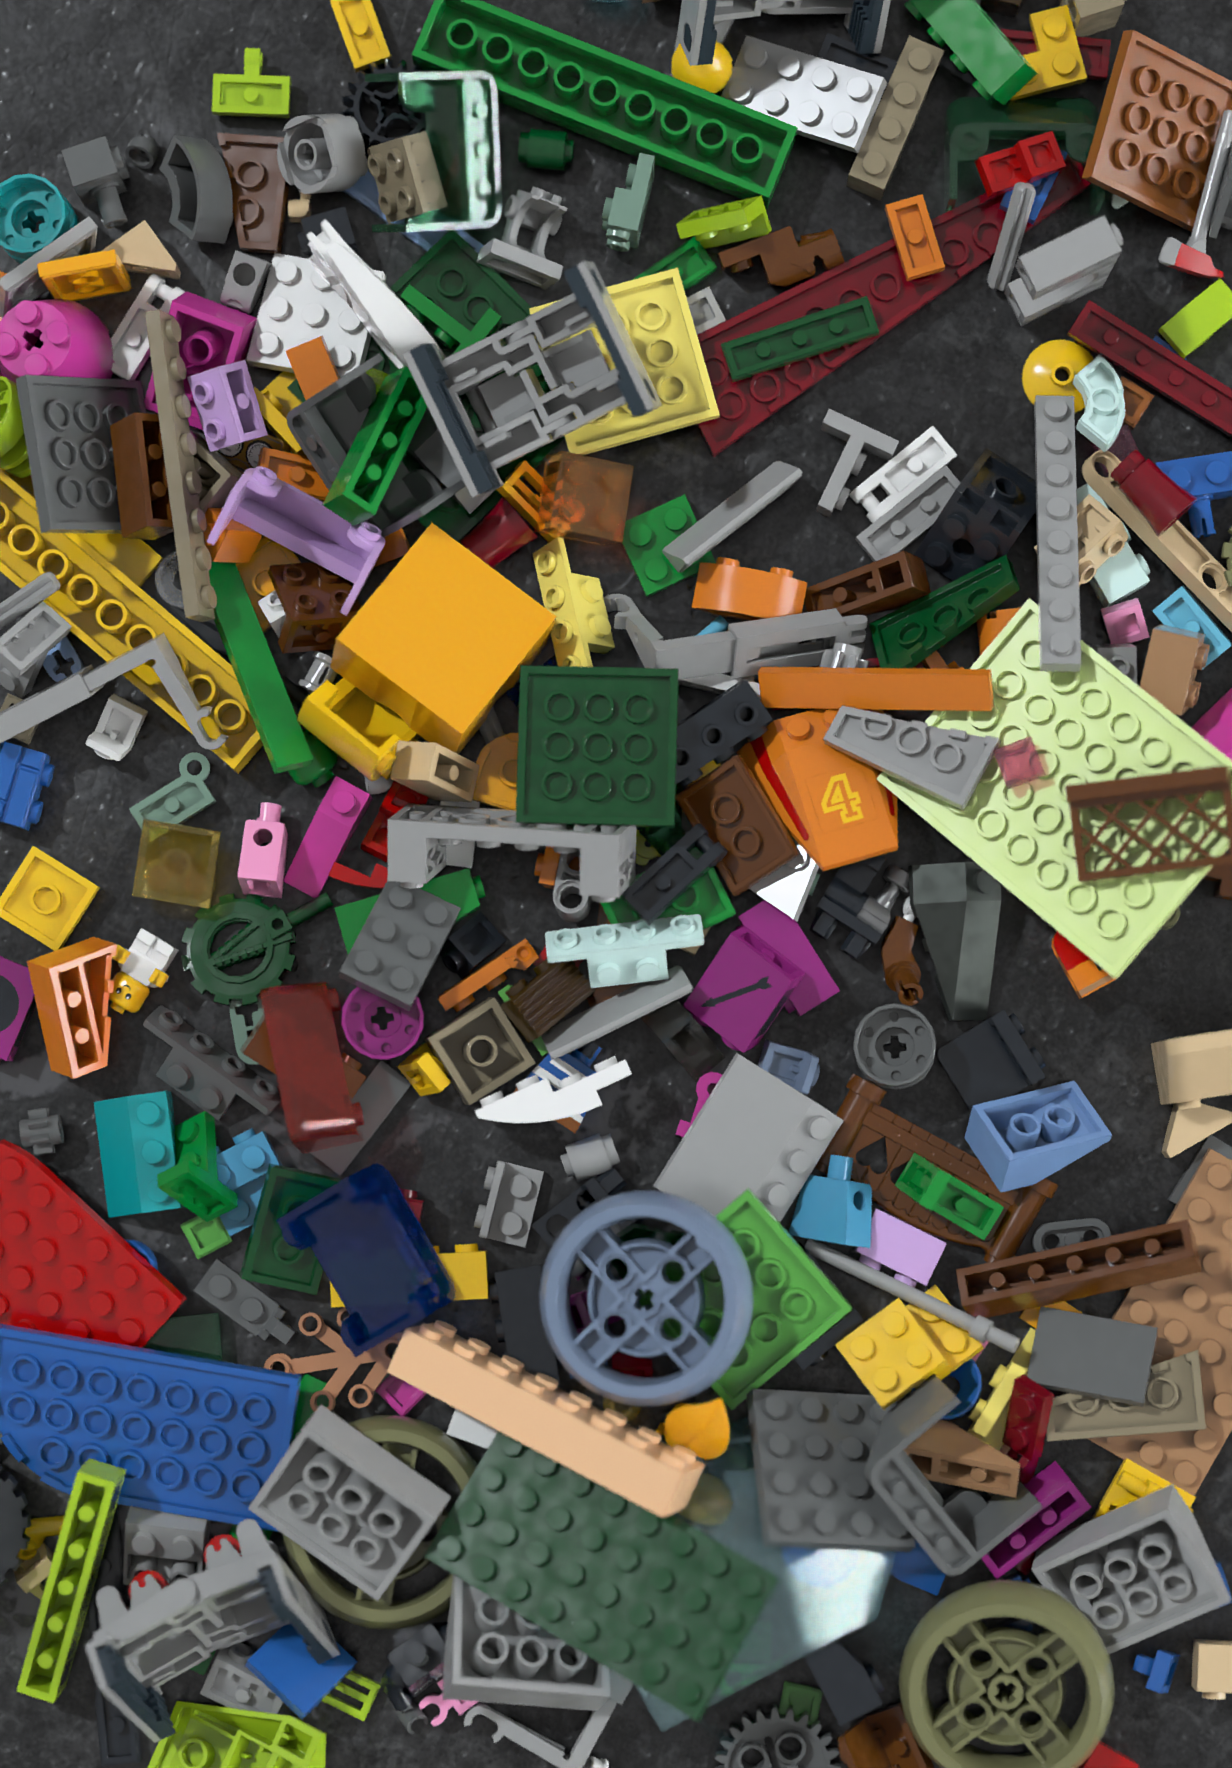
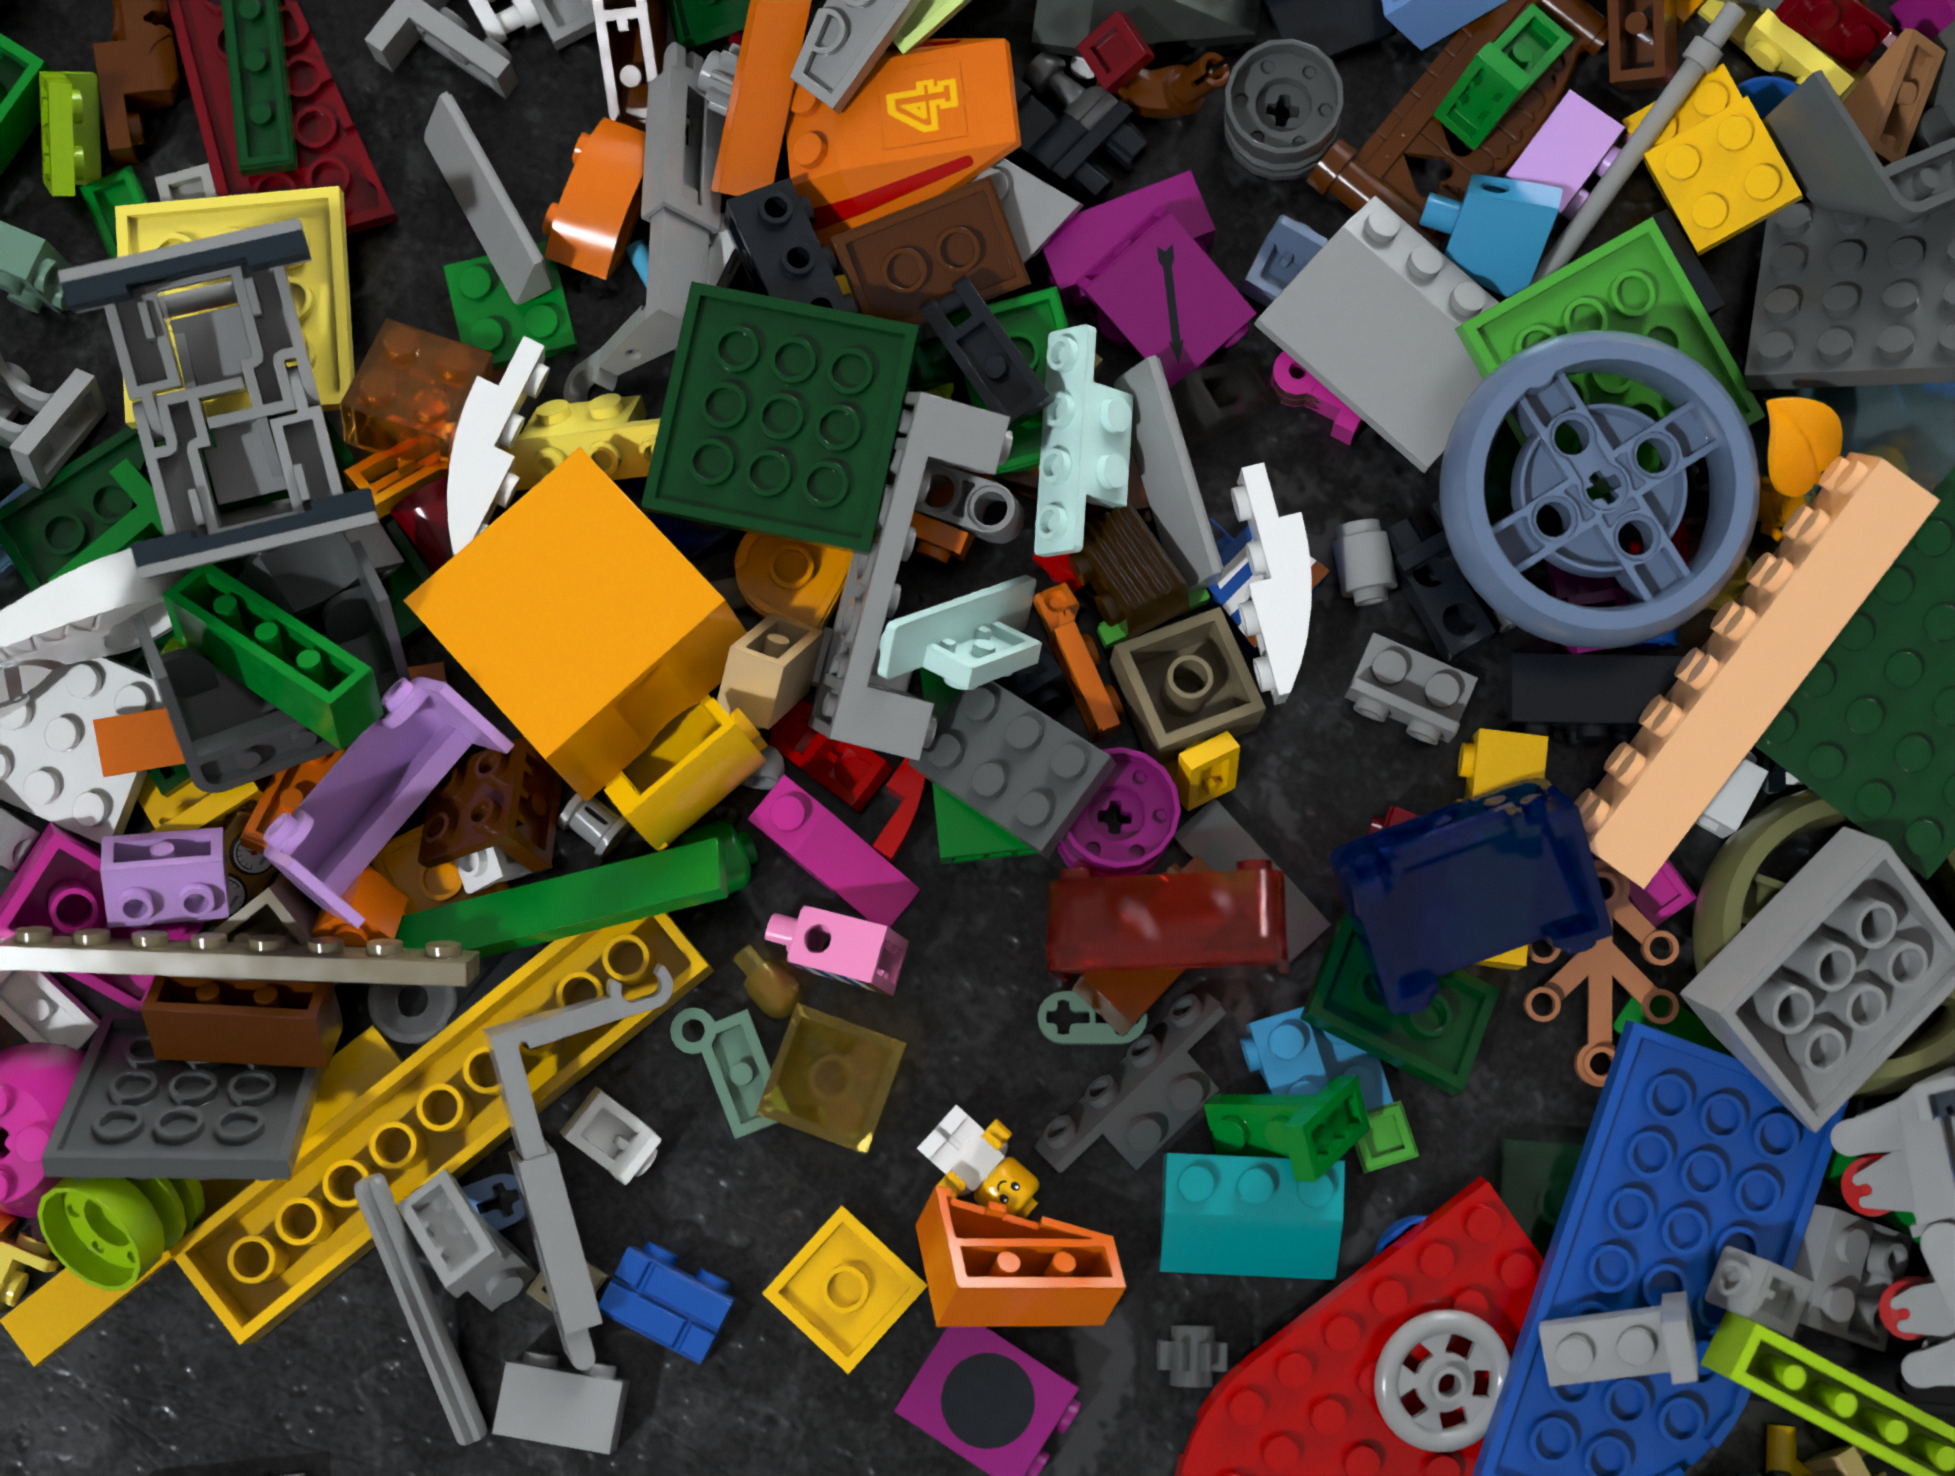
camera: 80 degrees left, 5 degrees down
dark green bar [181,892,334,1006] -> none
dark grey hinge [193,1259,297,1345] -> none
none -> white slope [447,336,550,557]
none -> clear yellow cylinder [733,945,802,1018]
none -> light aqua bracket [877,575,1042,690]
none -> dark red tile [1076,10,1156,93]
none -> light grey plate [1374,1310,1511,1452]
none -> light grey bracket [1539,1291,1698,1387]
none -> light grey bracket [1705,1246,1814,1338]

